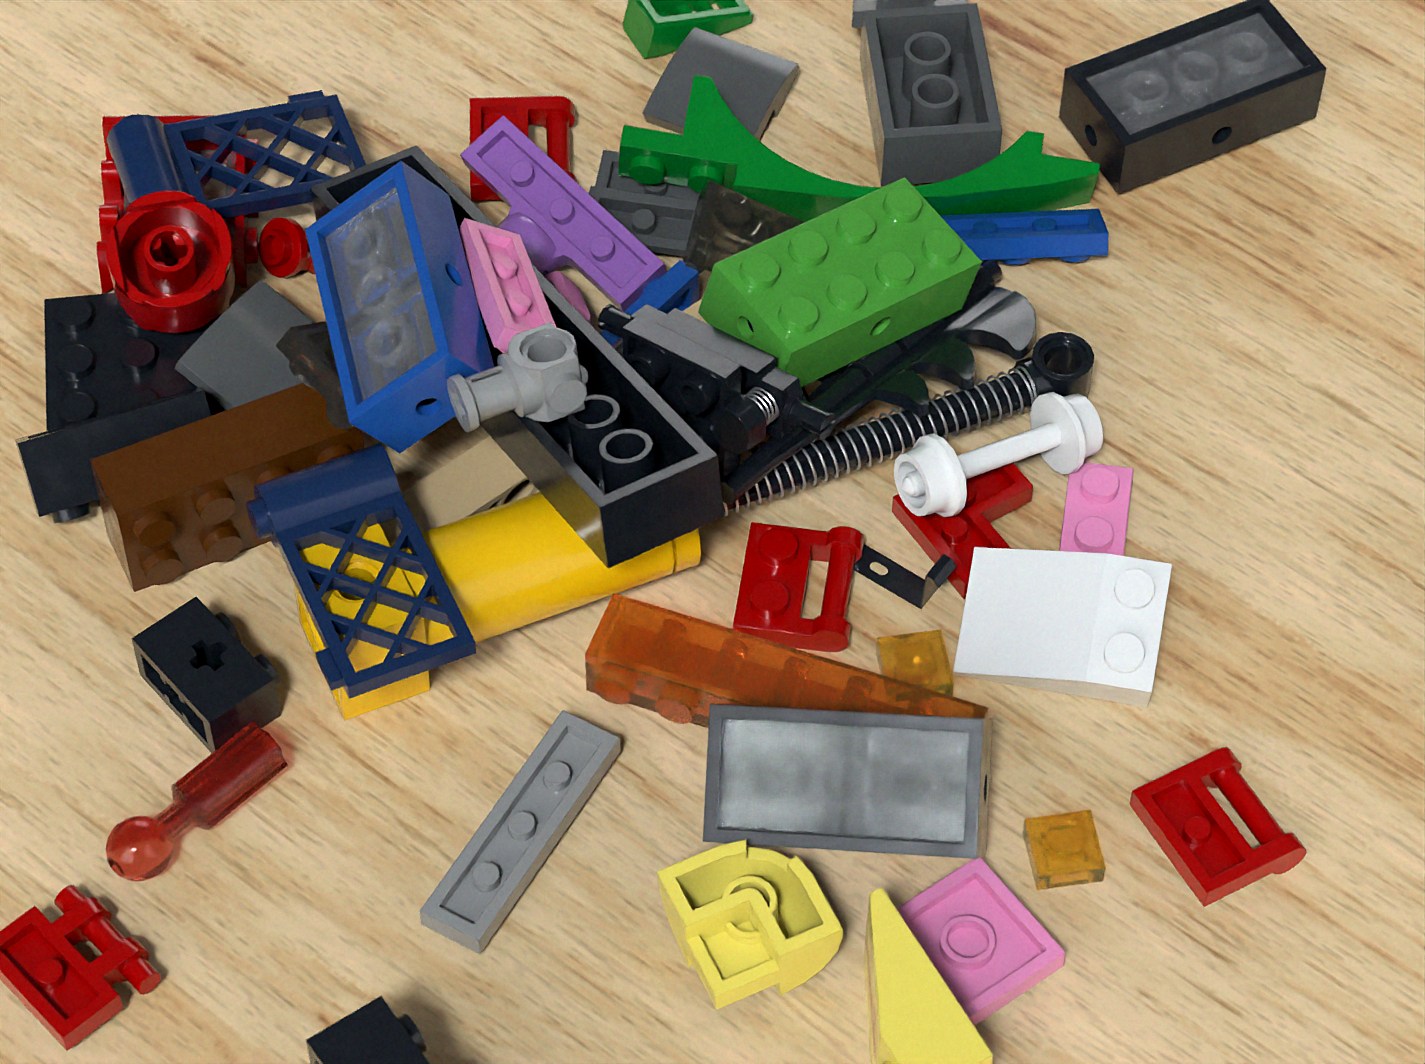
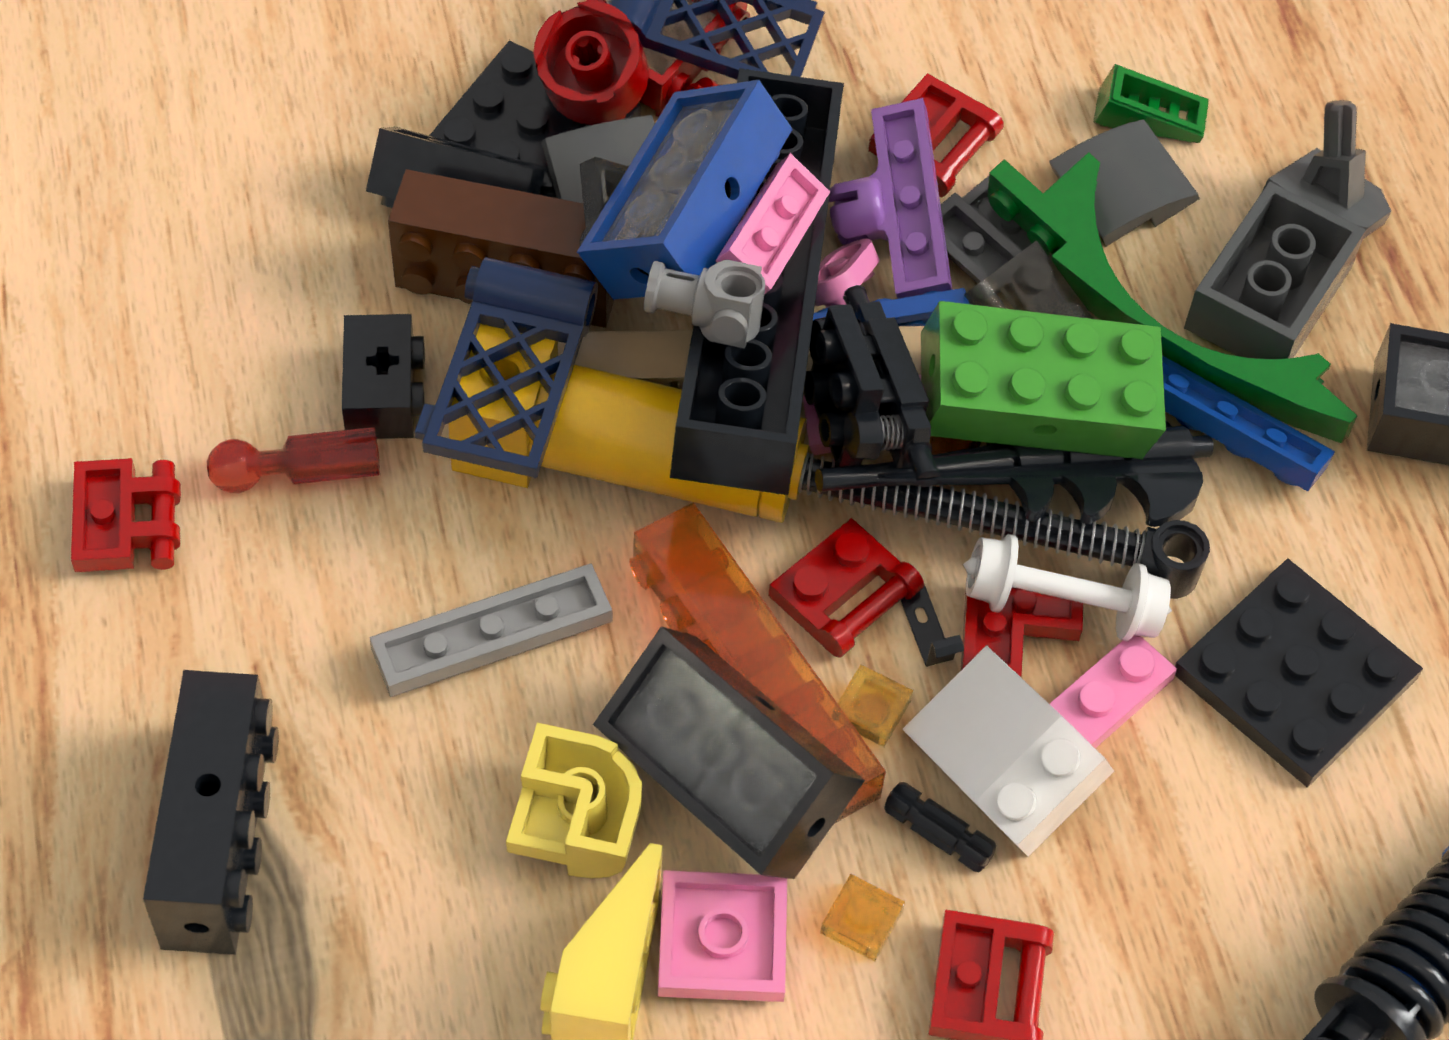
camera: 35 degrees right, 5 degrees up
none -> black axle [884,782,996,872]
none -> black plate [1175,558,1423,788]

